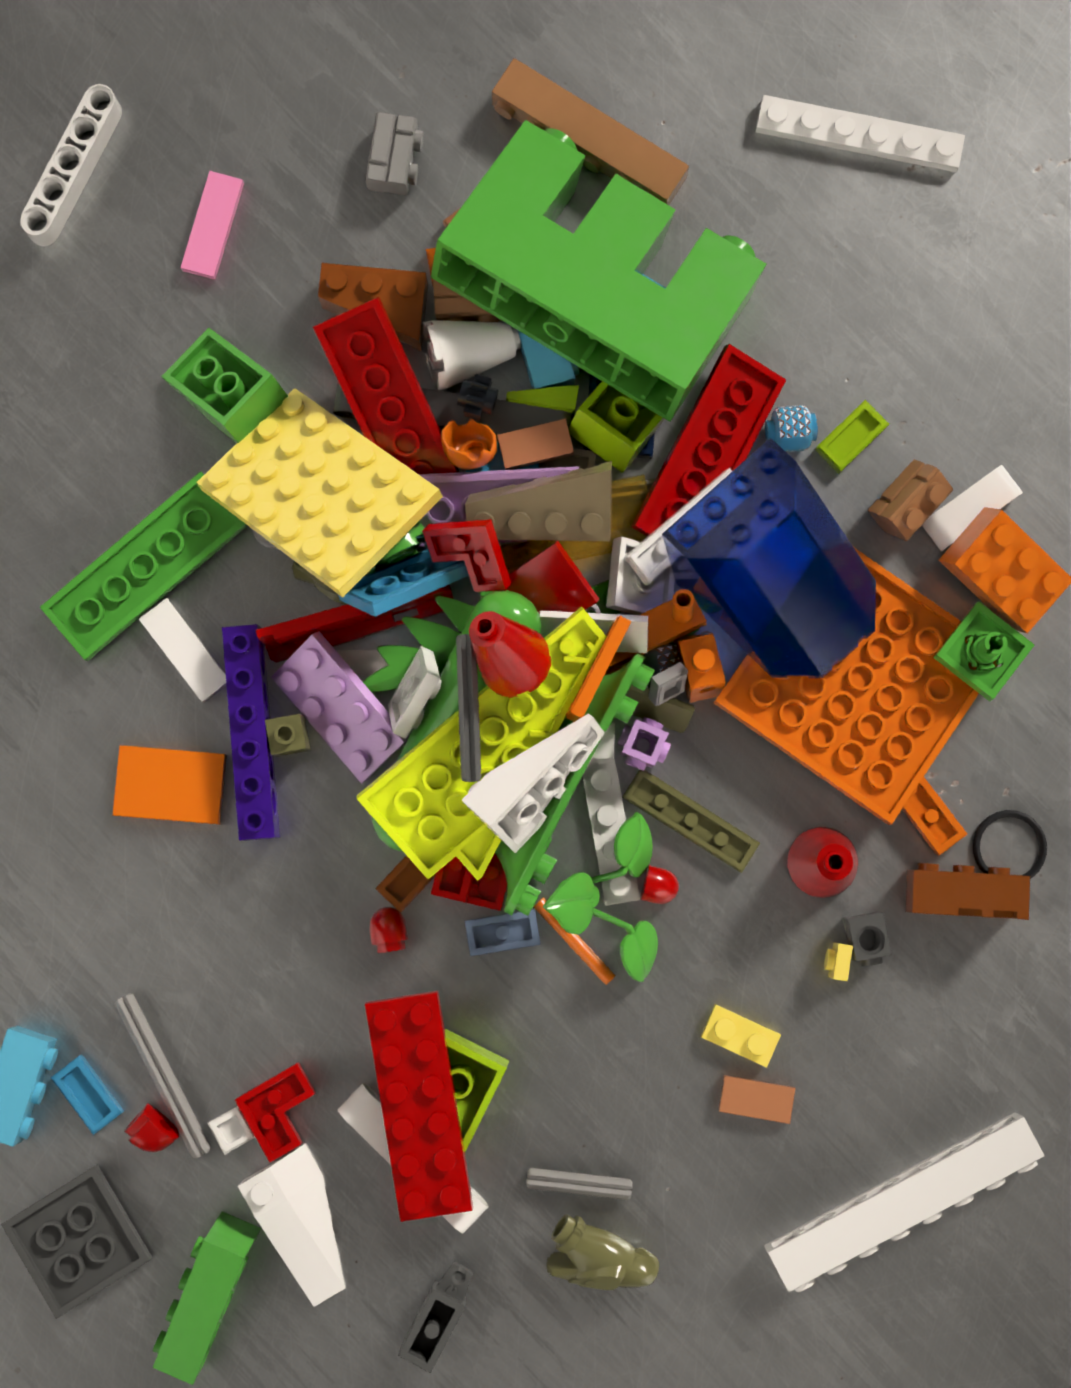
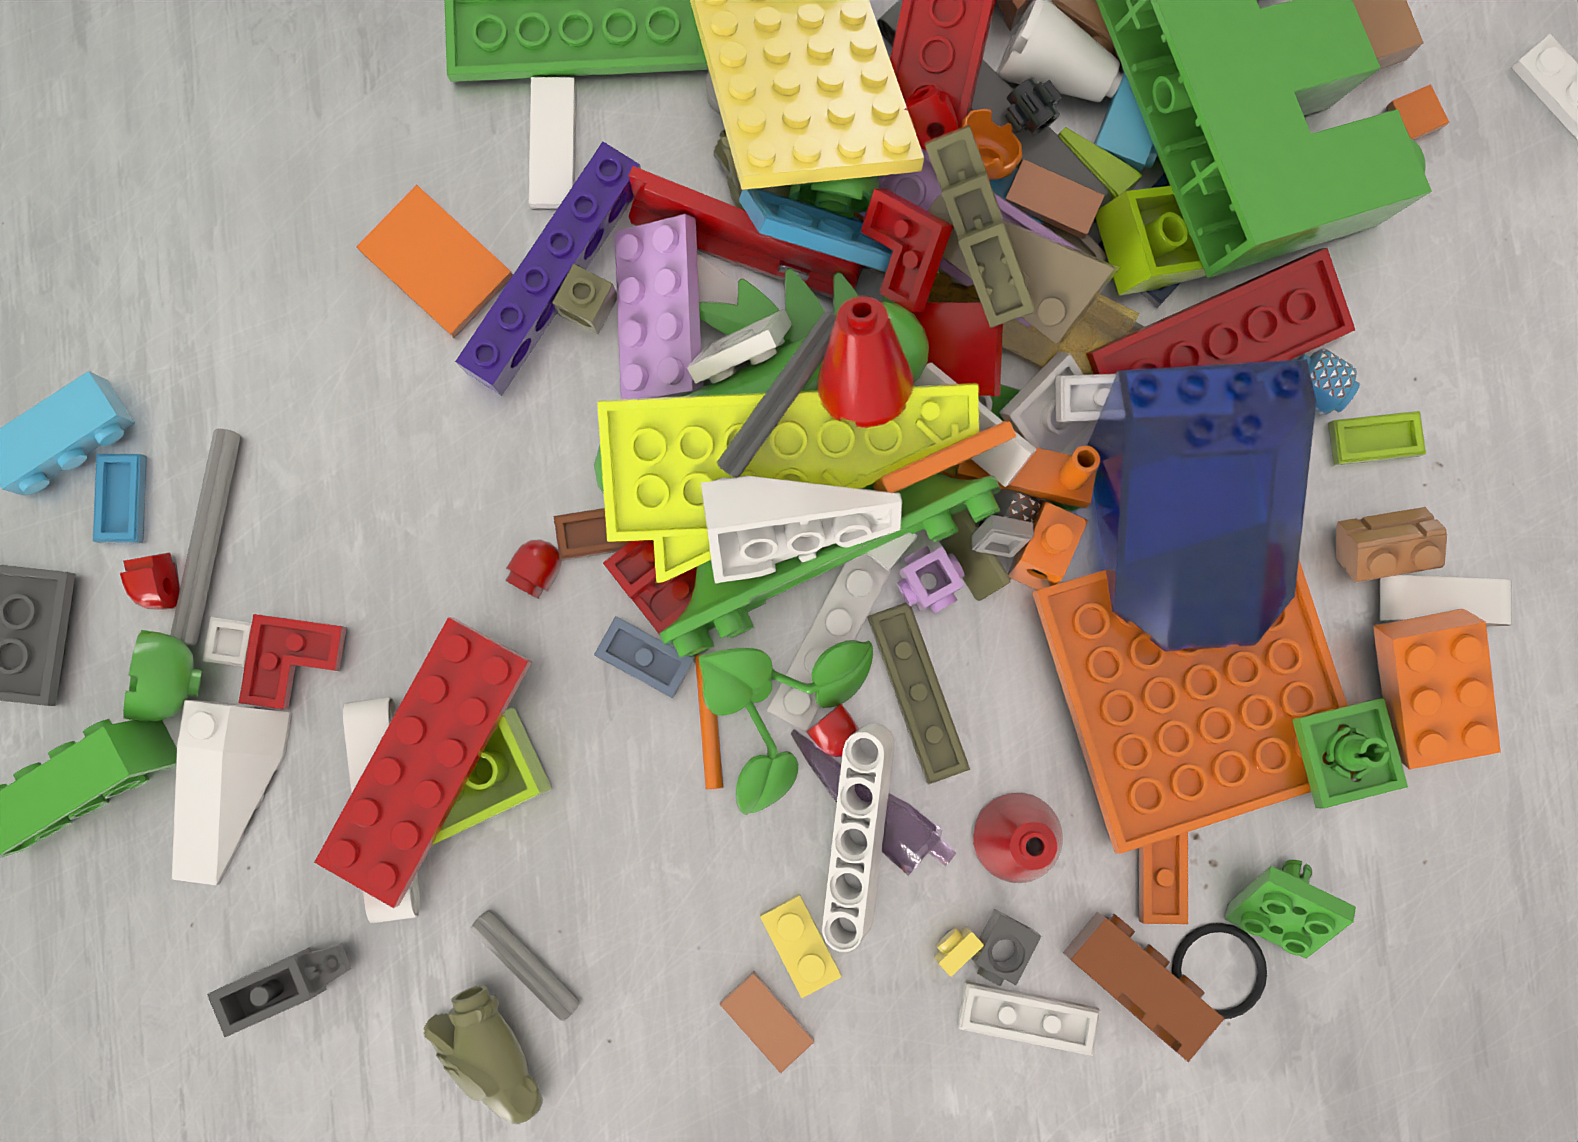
camera: 35 degrees right, 0 degrees up
none -> bright green cylinder [123,630,202,721]
none -> clear purple piece [791,729,956,875]
none -> white beam [822,724,894,952]
none -> red piece [904,85,958,151]
none -> olive slope [925,124,1035,328]
none -> white tile [957,981,1101,1056]
none -> bright green plate [1225,859,1356,959]
none -> orange tile [1386,84,1449,140]

